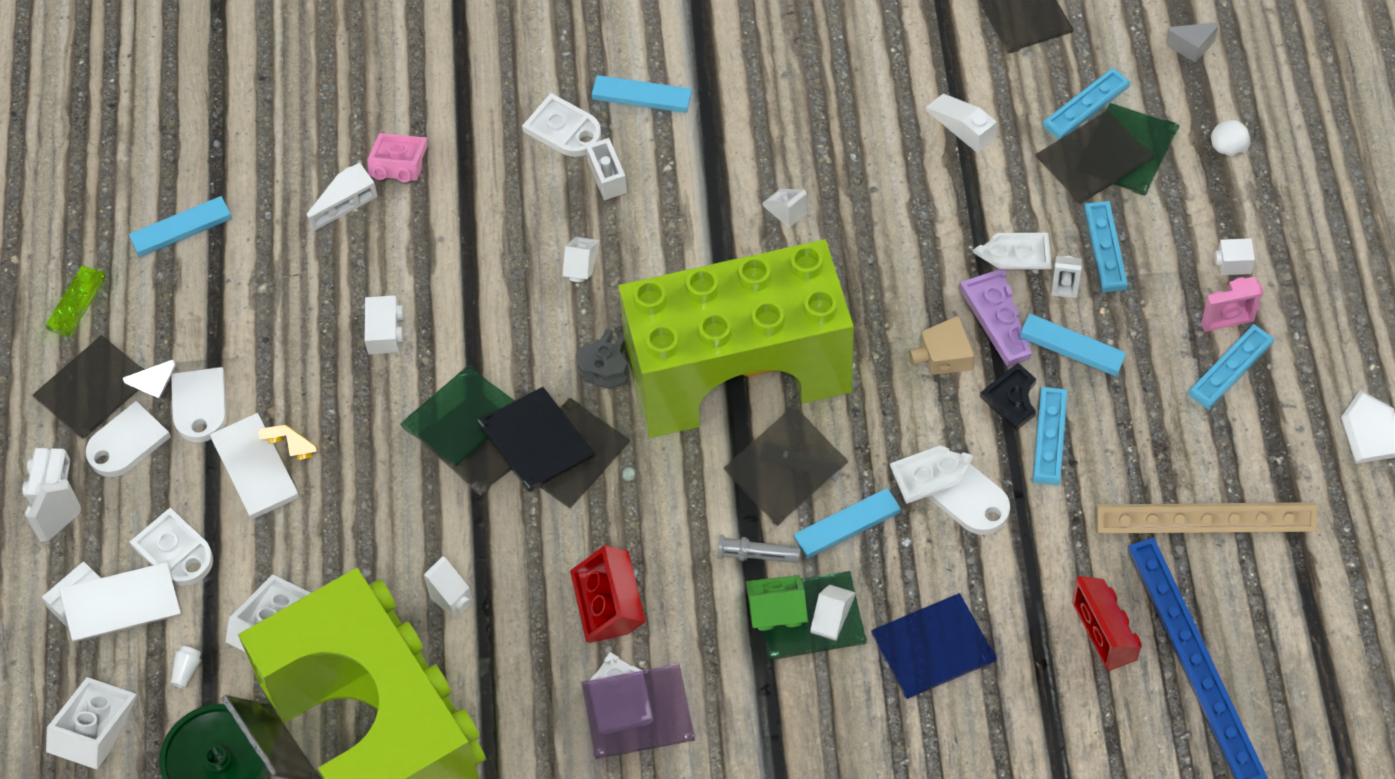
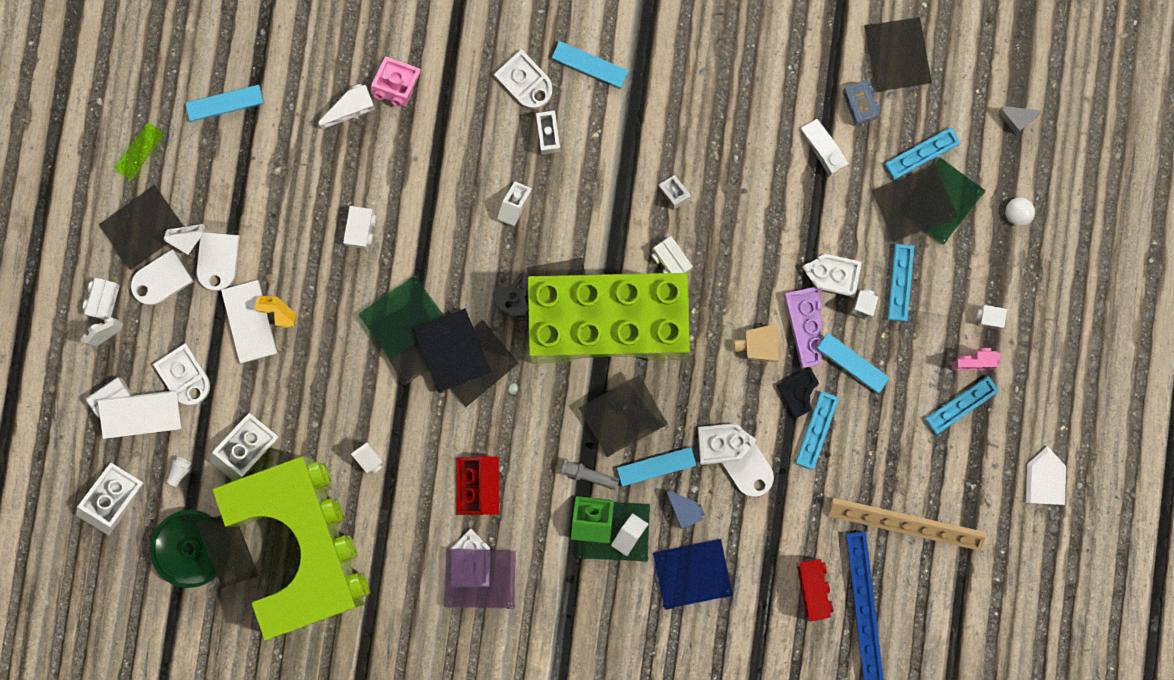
camera: 15 degrees right, 25 degrees up
none -> sand blue slope [667,491,705,529]
none -> sand blue brick [842,80,880,127]

